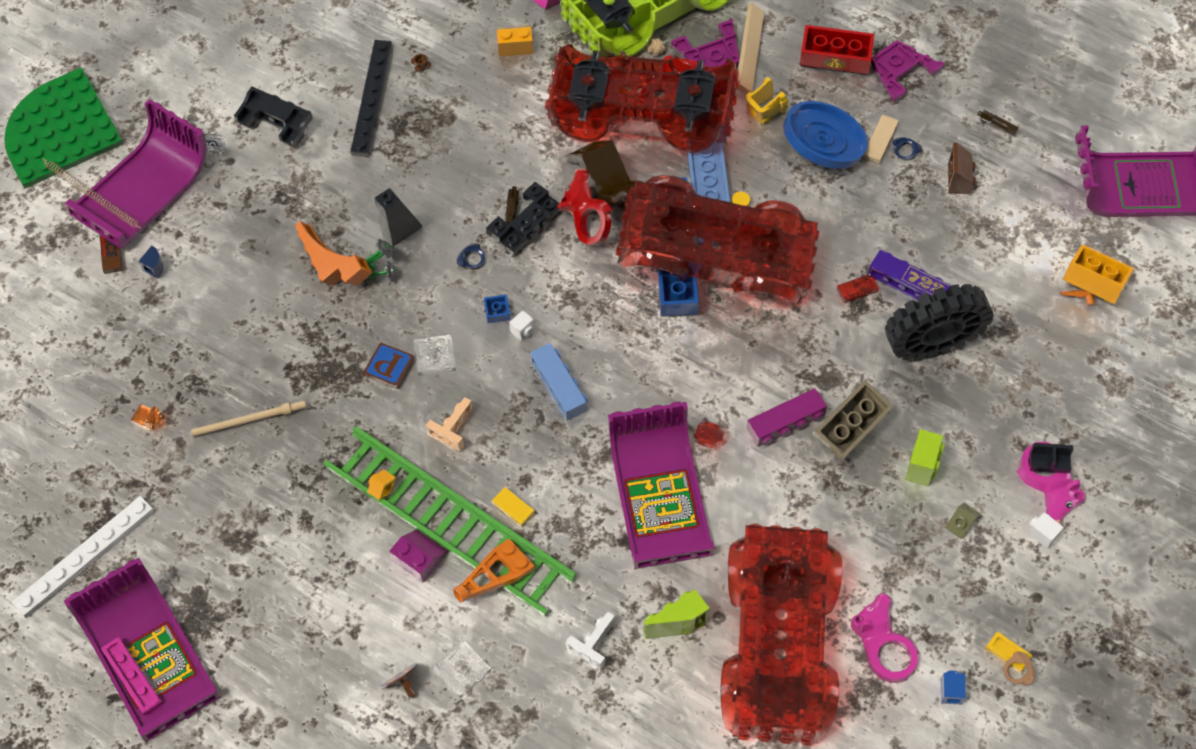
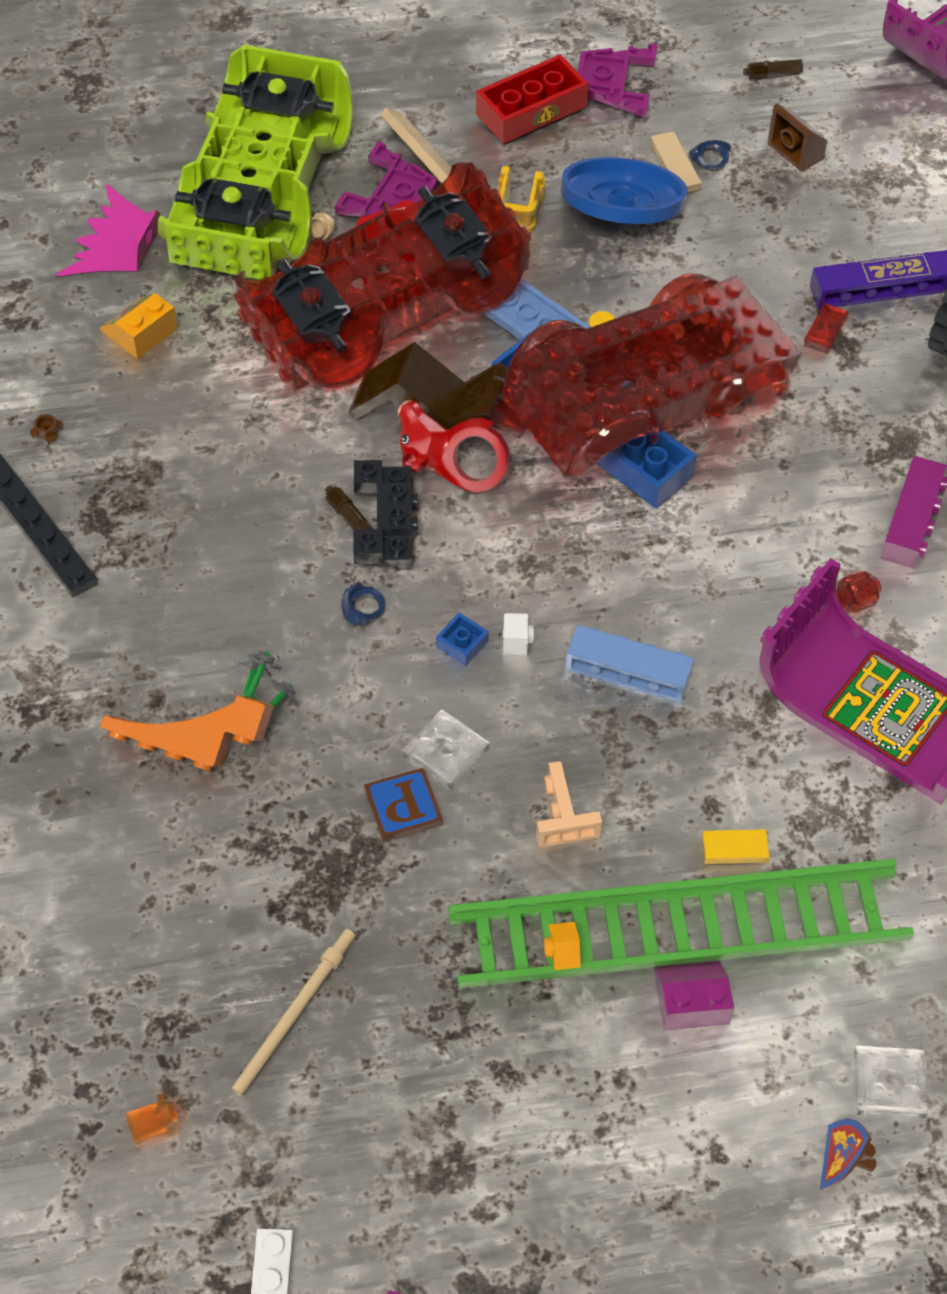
camera: 45 degrees left, 5 degrees down
black slope [374,188,423,246] -> none
orange plate [453,539,535,603] -> none

